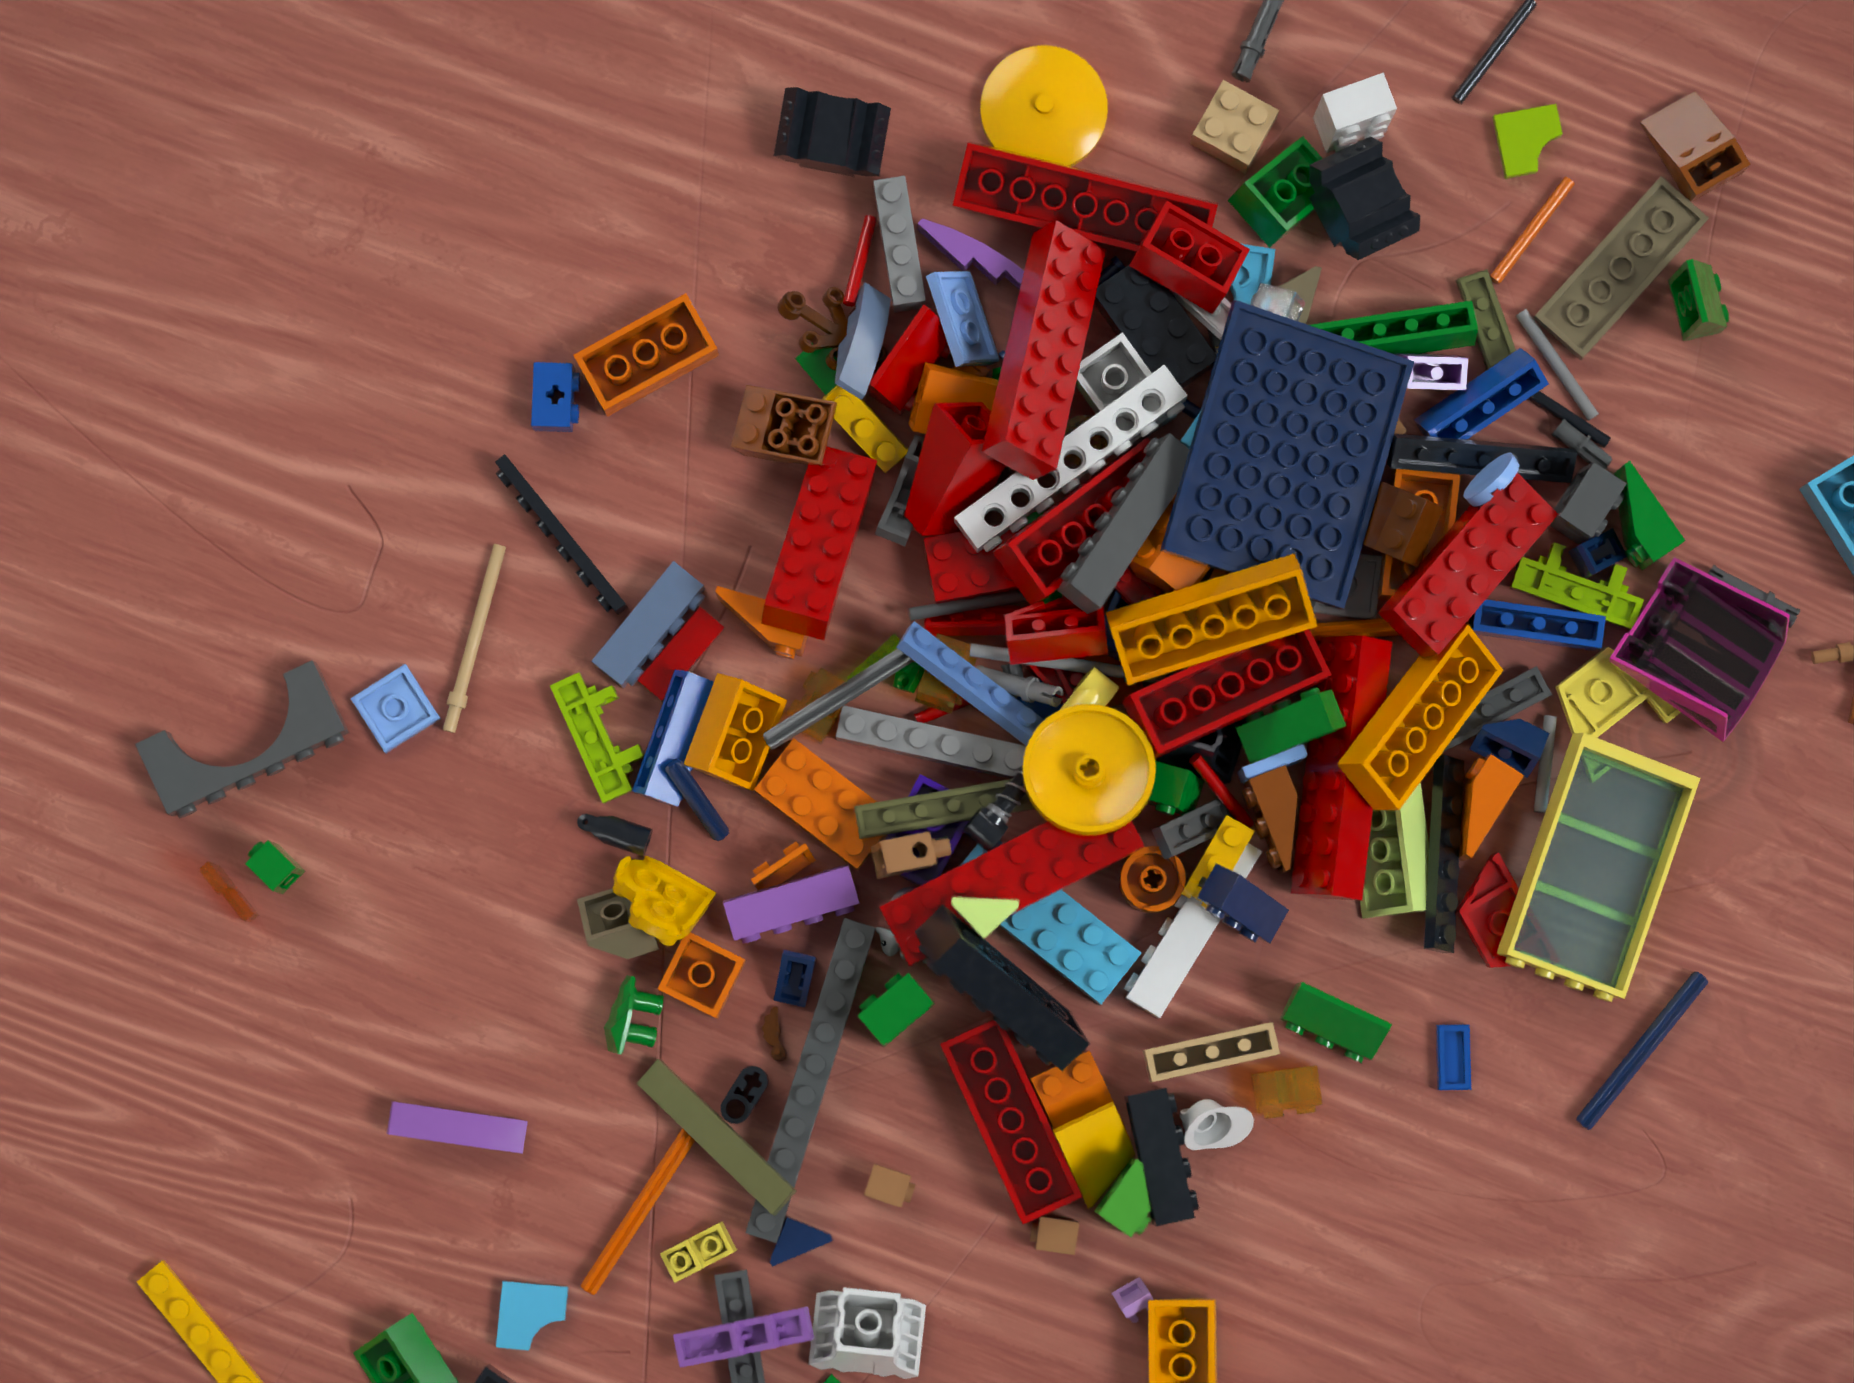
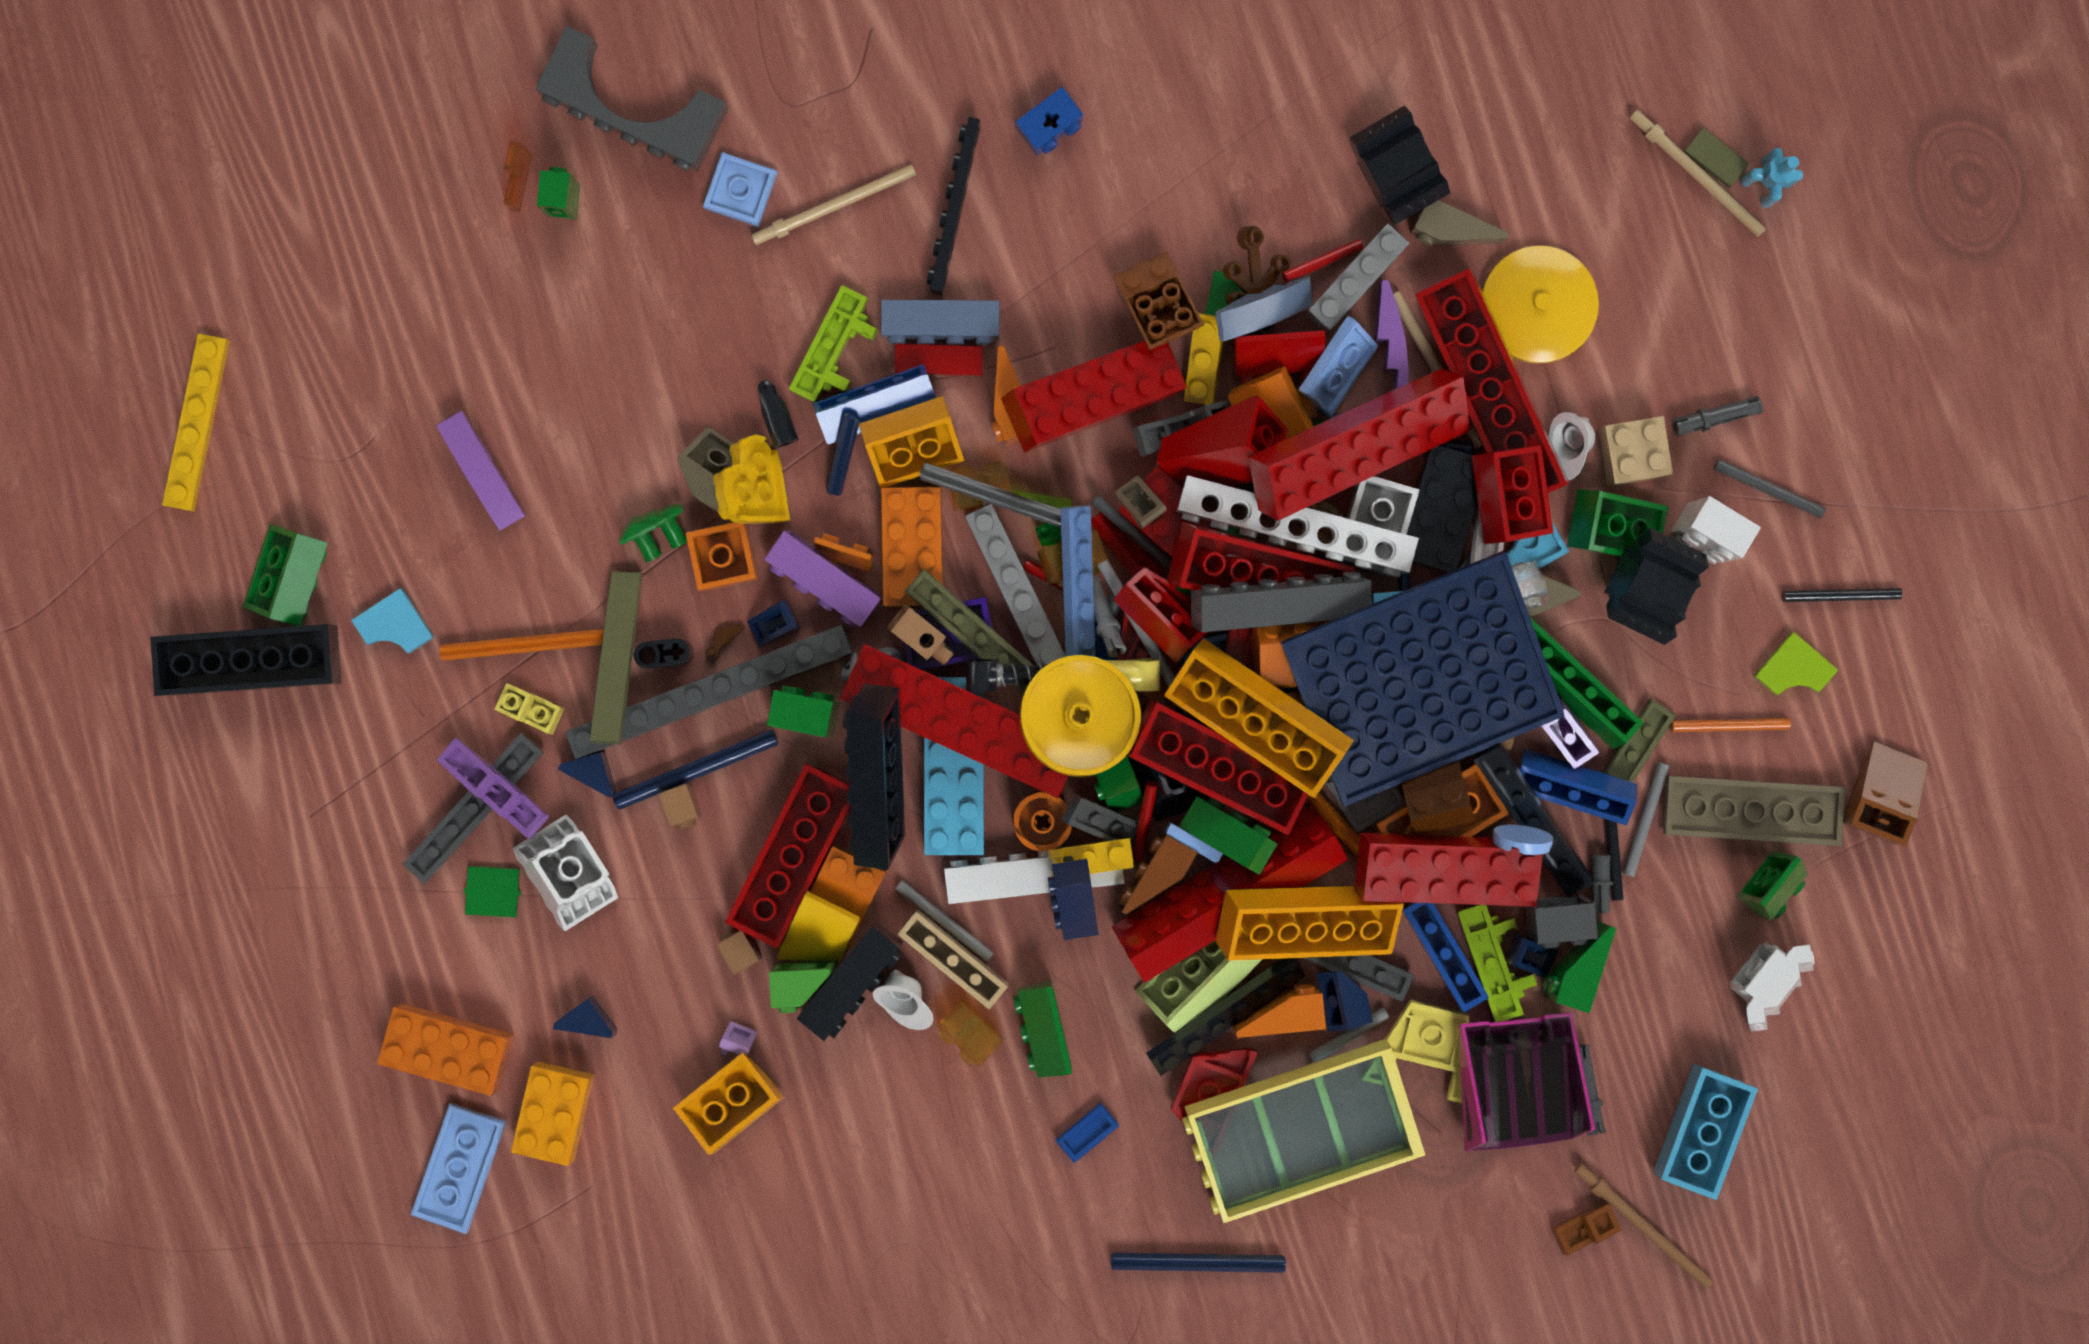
camera: 55 degrees right, 5 degrees up
orange brick [573,293,719,417] -> none
yellowish green slope [952,897,1019,940] -> none
none -> dark blue axle [612,730,778,810]
none -> light grey bar [895,880,994,962]
none -> dark tan slope [1114,475,1167,530]
none -> tan bar [1394,291,1483,449]
none -> dark tan slope [1411,200,1510,246]
none -> white piece [1548,412,1595,480]
none -> dark grey bar [1714,459,1826,518]
none -> white slope [1729,942,1815,1031]

